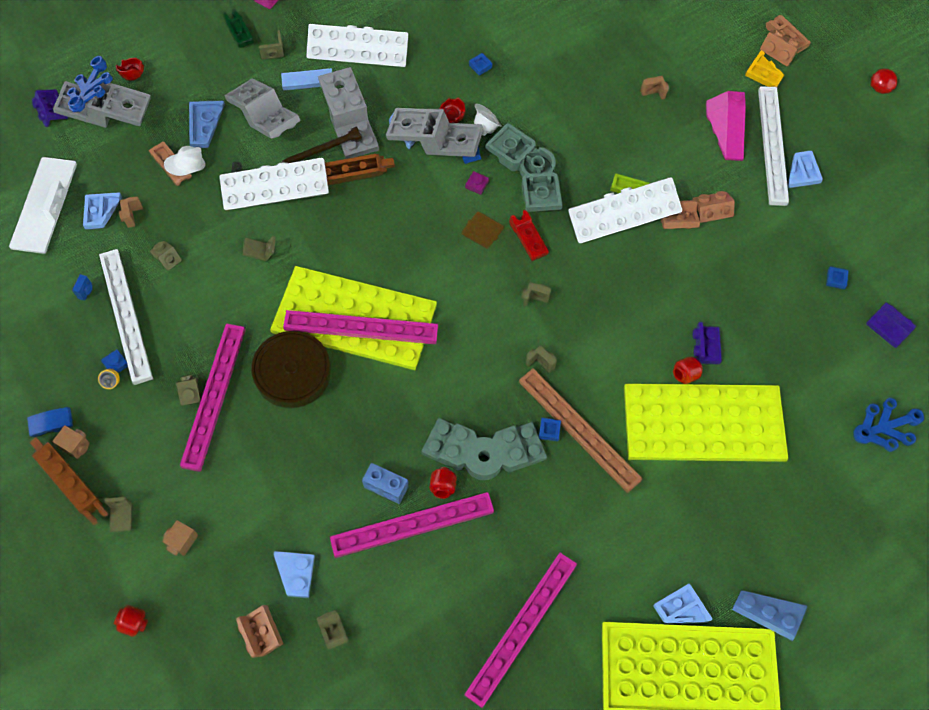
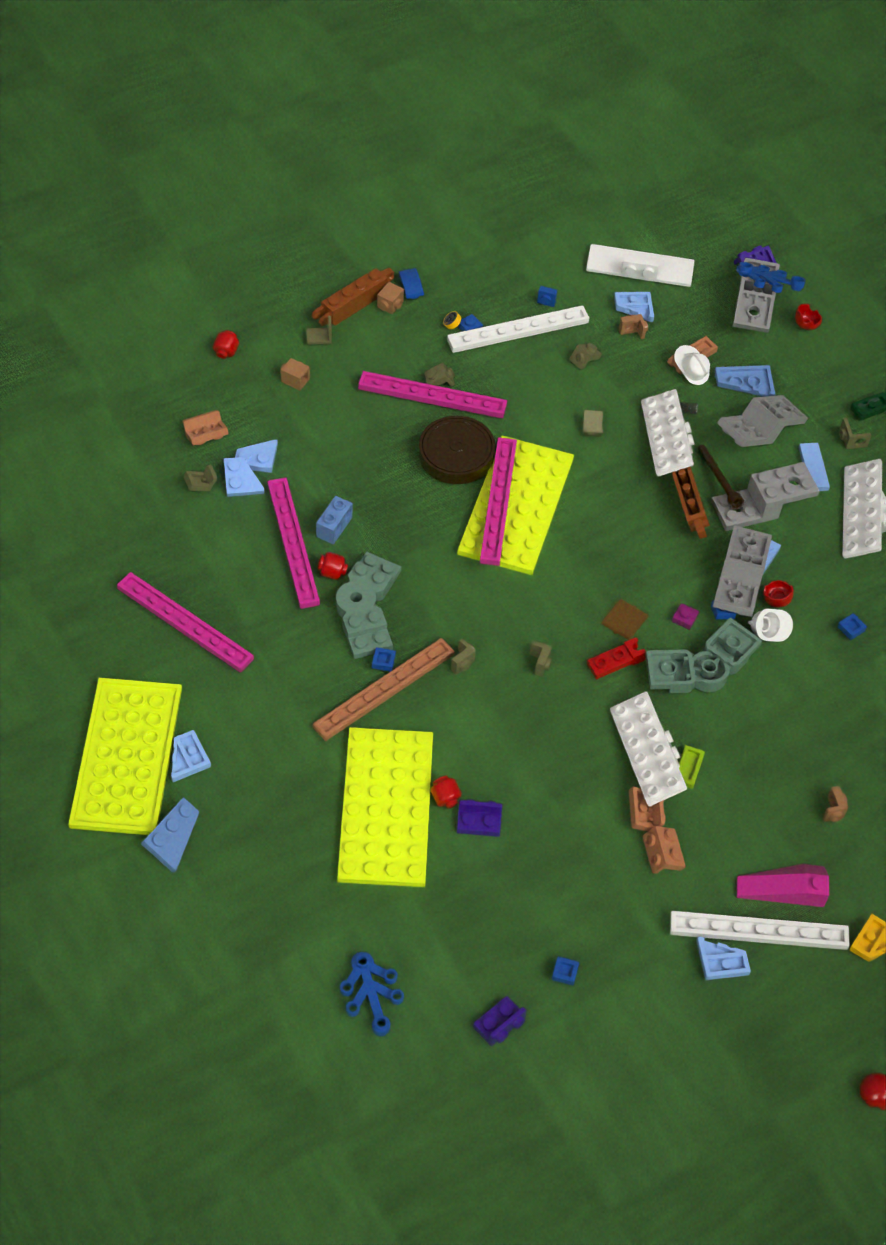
camera: 90 degrees right, 10 degrees down
none -> light blue wing [224,457,264,497]

